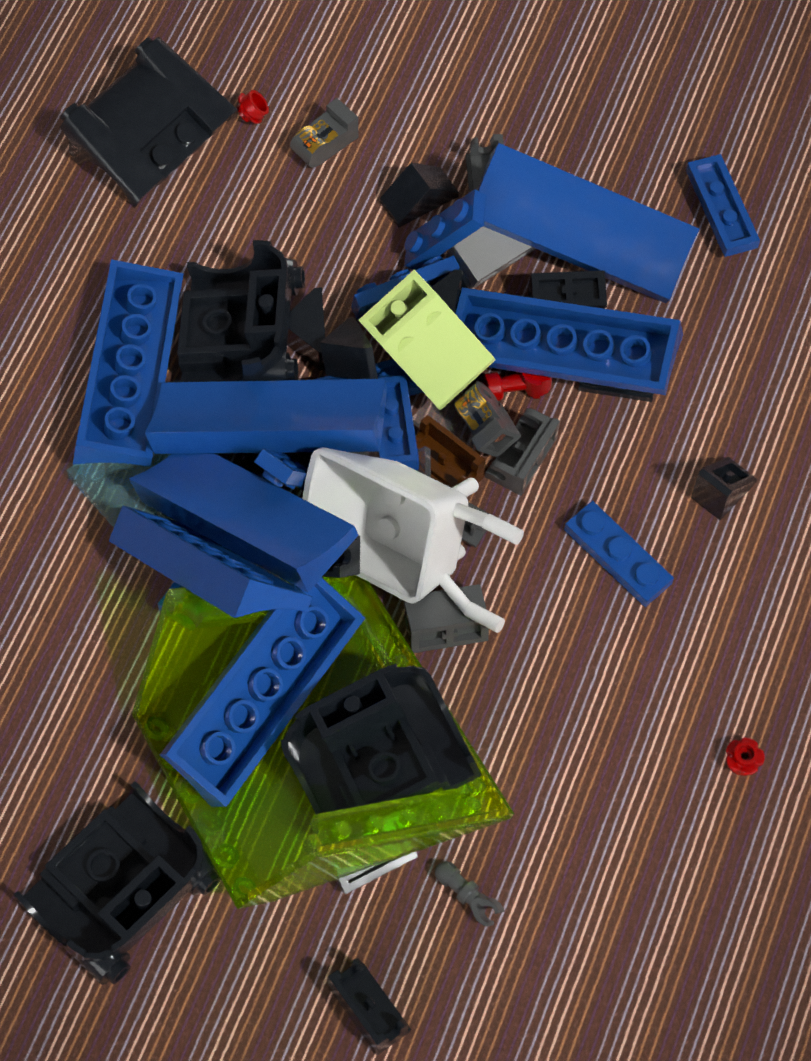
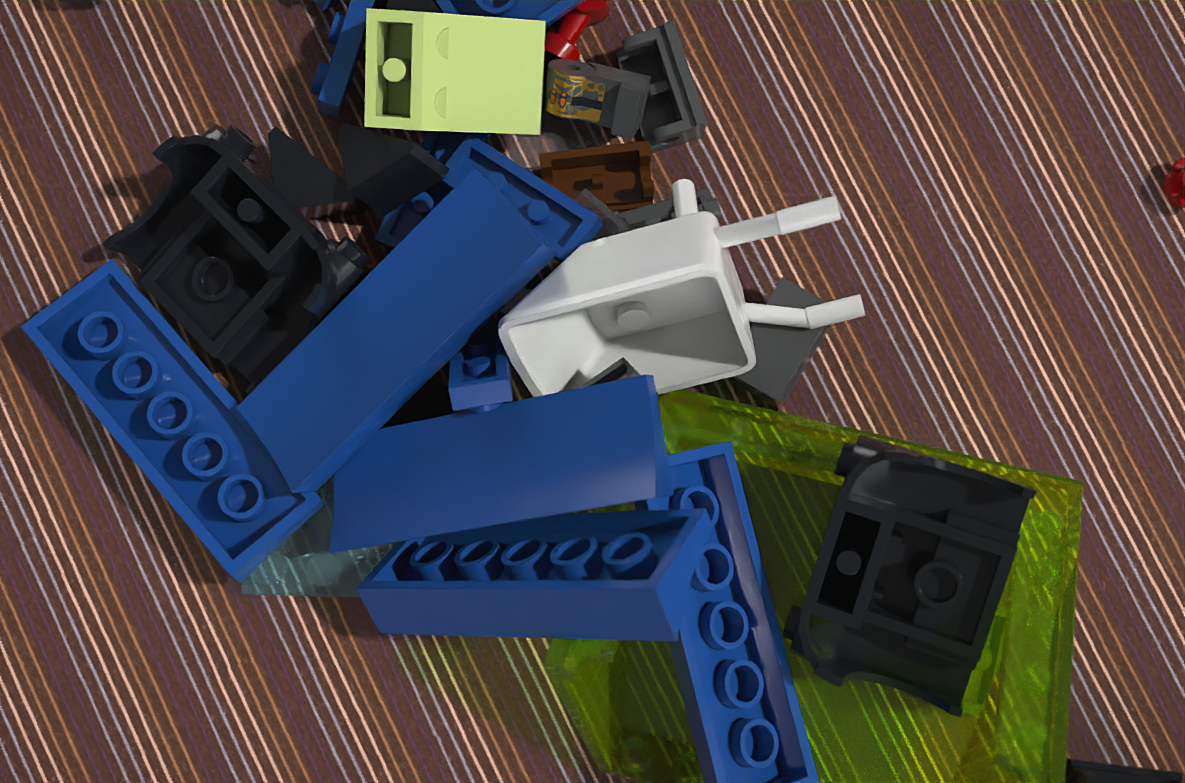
camera: 45 degrees left, 20 degrees up
dark grey piece [435,861,505,927] -> none
blue plate [564,500,674,608] -> none

